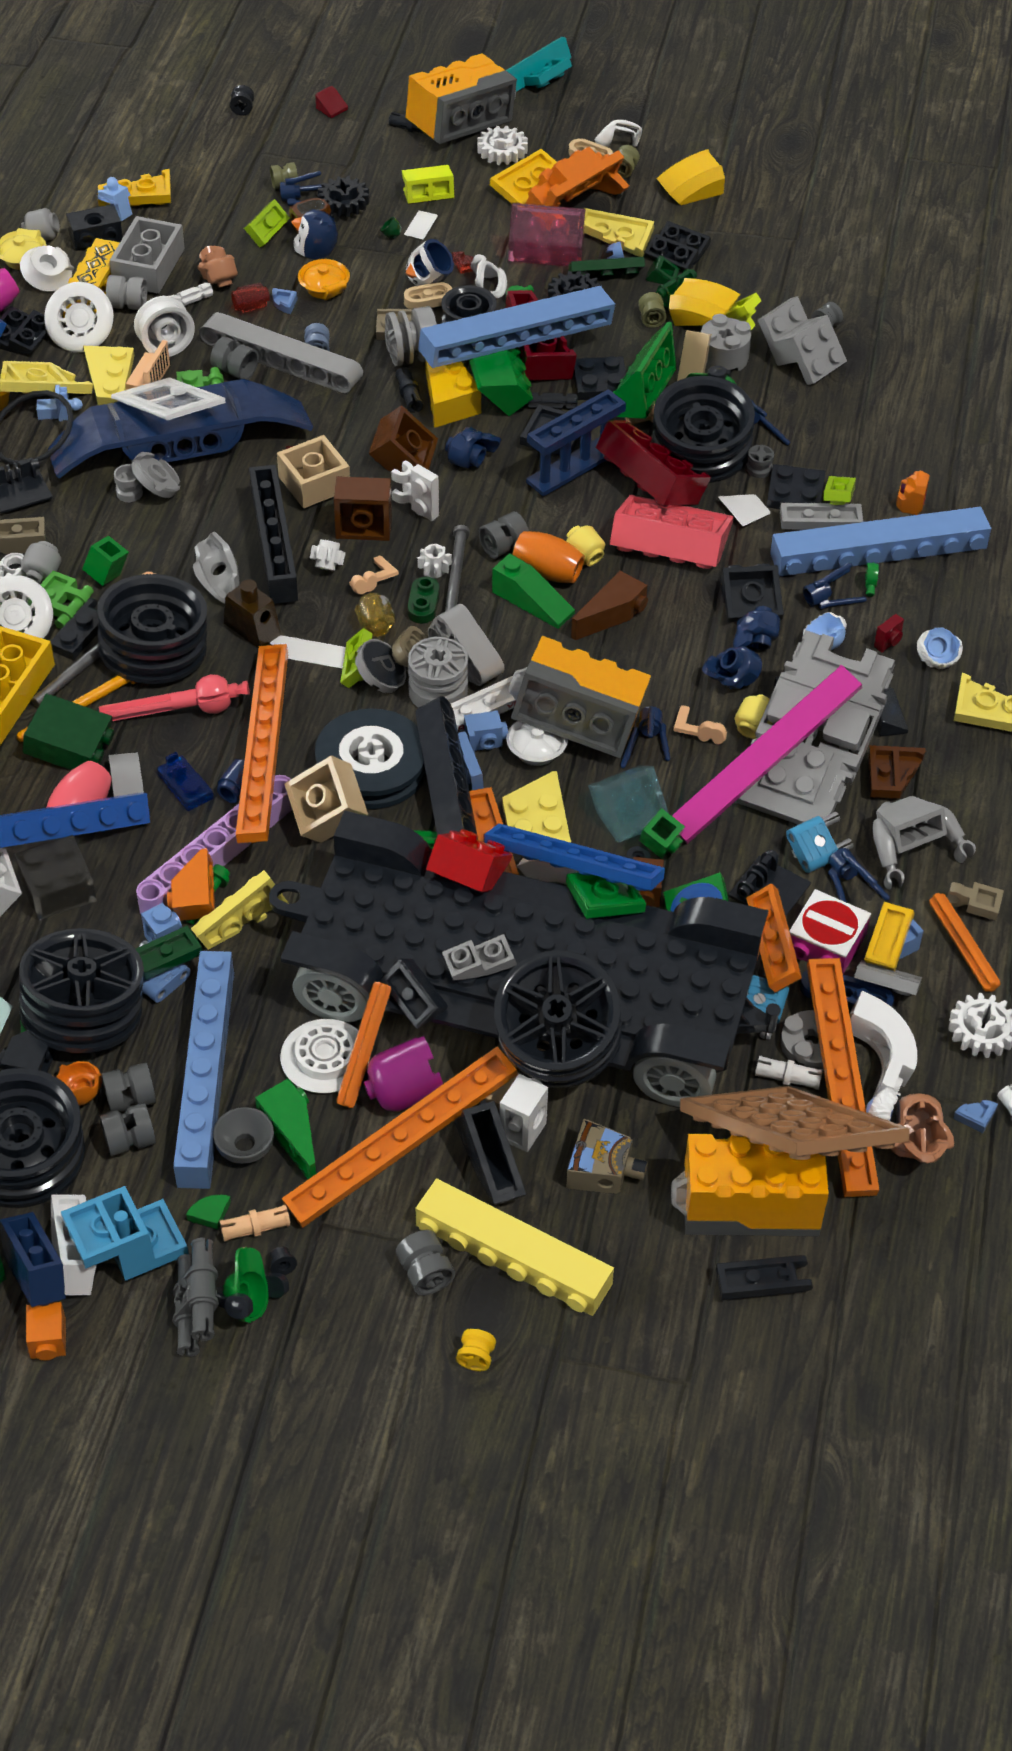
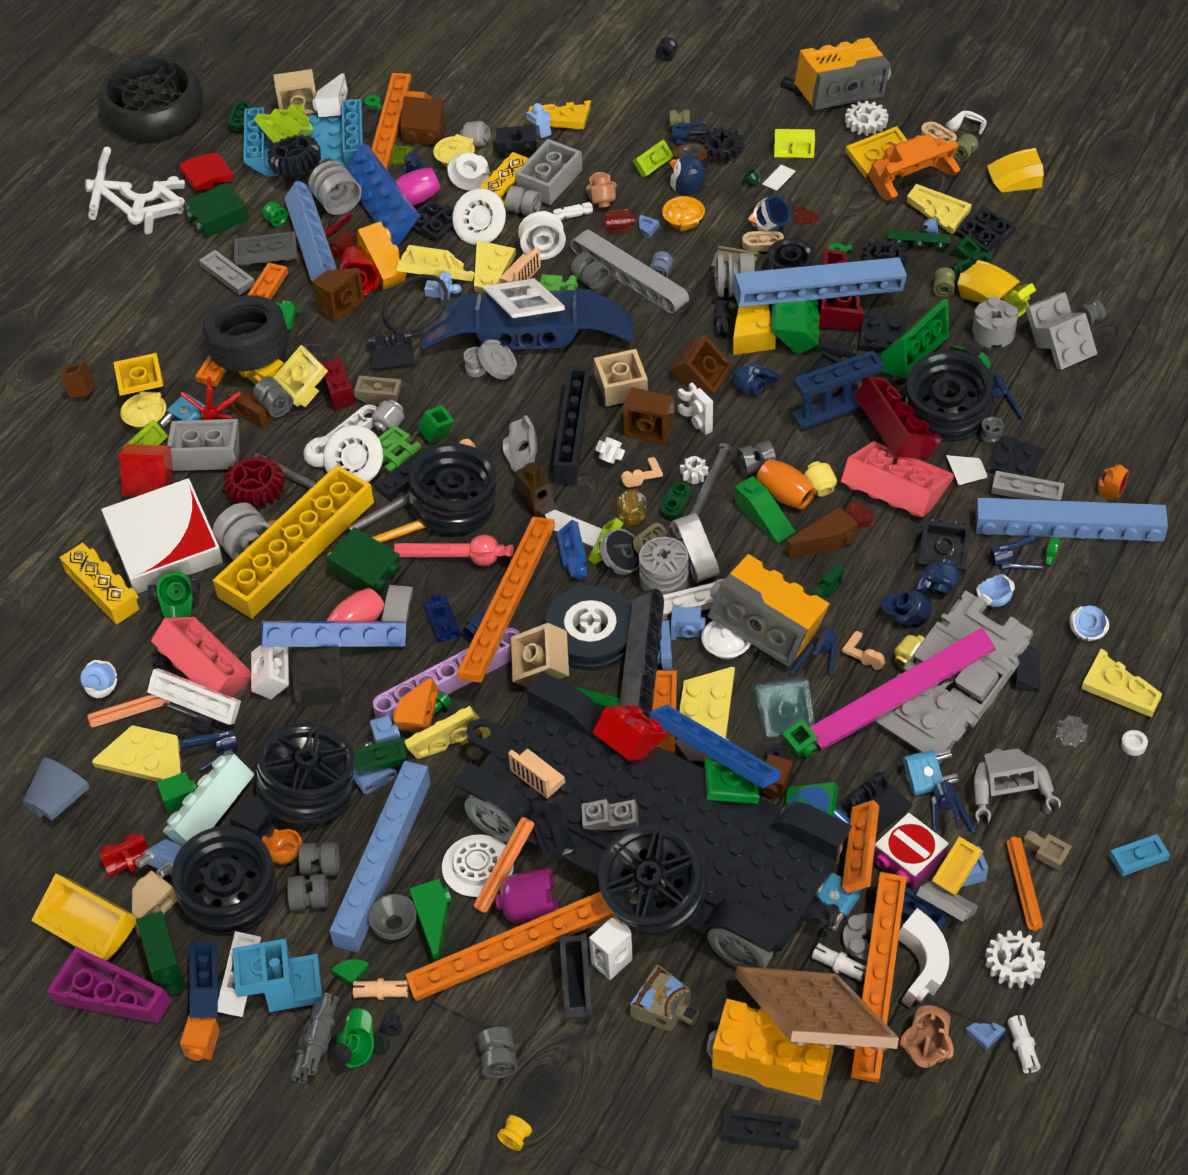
camera: 20 degrees right, 0 degrees up
dark red slope [315,86,348,118] -> none
light yellow brick [415,1178,614,1316] -> none
white piece [470,254,507,298] -> none
teal bracket [506,37,572,92] -> none
clear pink slope [508,203,586,266] -> none
tan slope [677,330,712,381] -> none
lime plate [824,476,856,505] -> none
white hair [866,1087,901,1121] -> none
reddish brown wing [868,745,926,799] -> none
dark red plate [874,614,904,652] -> none
none -> light nougat panel [508,749,565,799]
none -> blue hinge [556,520,587,581]
none -> dark green plate [812,564,844,600]
none -> clear red tile [846,502,874,528]
none -> clear gear [1056,715,1088,747]

